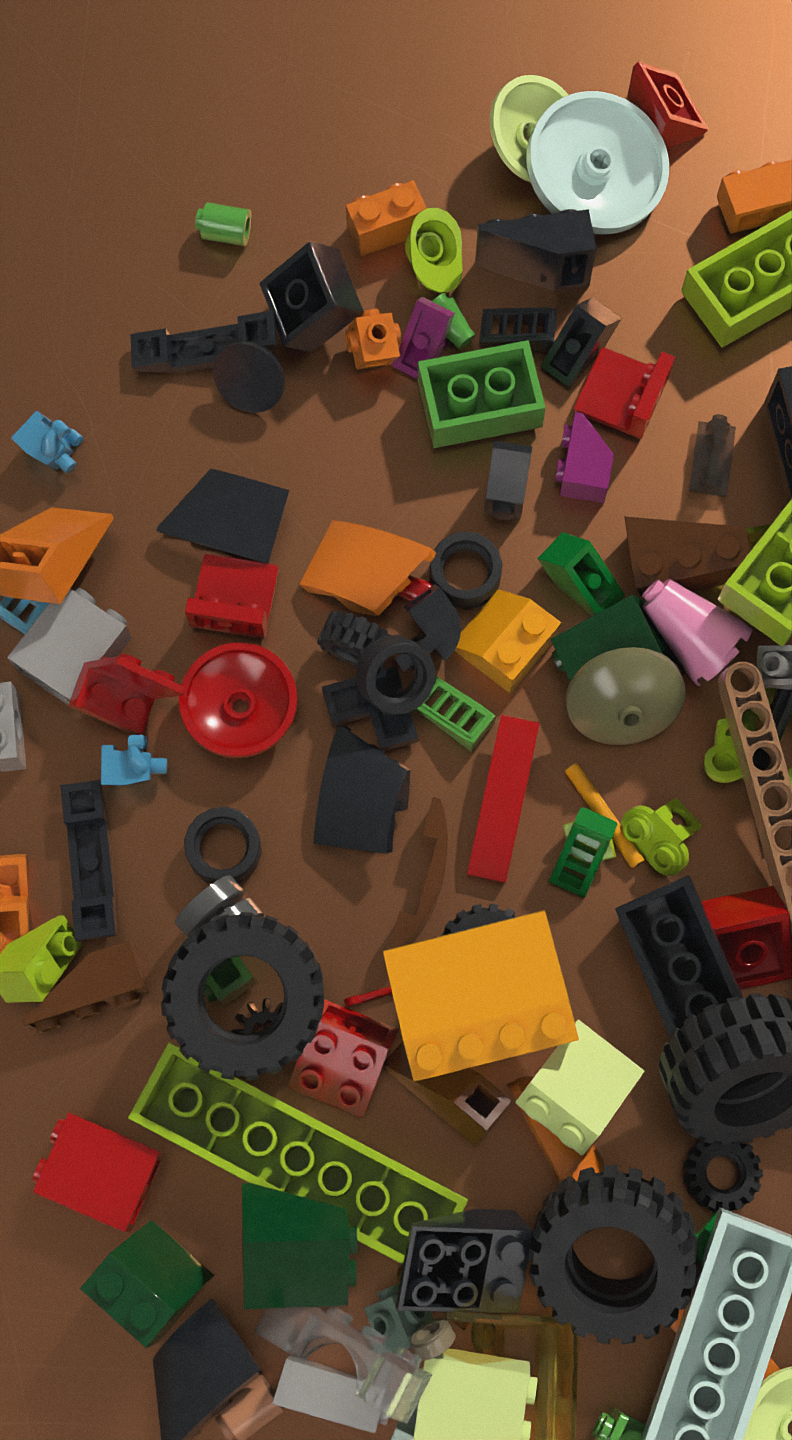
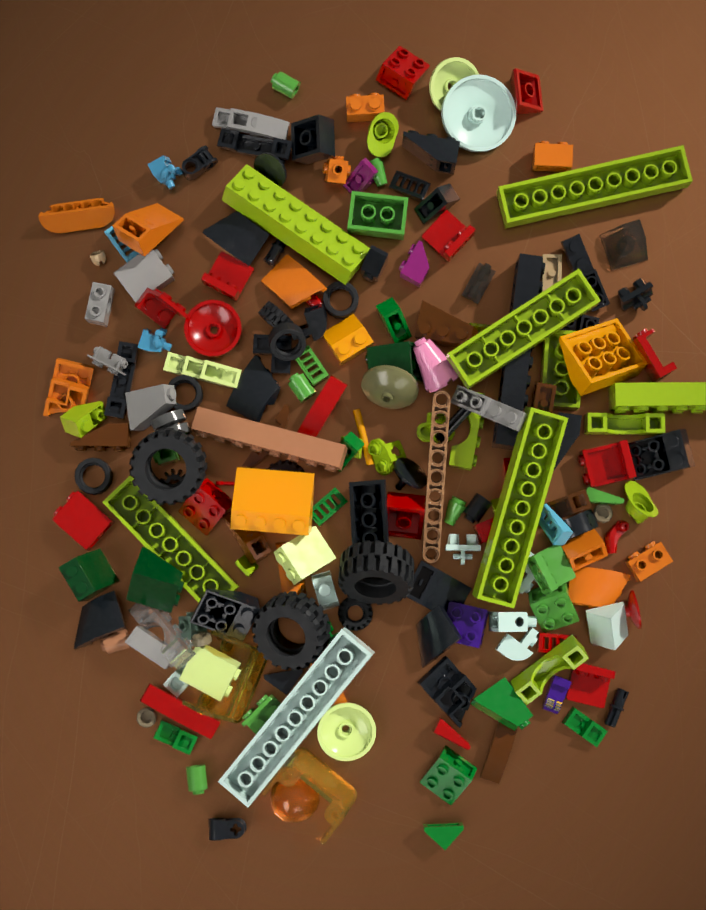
camera: 20 degrees right, 10 degrees up
none -> black tyre [74,458,113,495]
none -> light grey hinge [87,346,128,376]
none -> light grey slope [125,384,176,431]
none -> yellowish green slope [163,352,242,389]
none -> black piece [182,145,218,180]
none -> nougat brick [191,407,348,472]
none -> light grey slope [212,107,290,140]
none -> lime brick [222,164,370,285]
none -> lime slope [235,555,259,577]
none -> black axle [263,239,286,266]
none -> black slope [264,668,304,695]
none -> bright green brick [288,373,316,403]
none -> light aqua torso [311,570,340,610]
none -> green slope [312,487,348,527]
none -> red bracket [376,46,430,100]
none -> black shield [393,457,427,490]

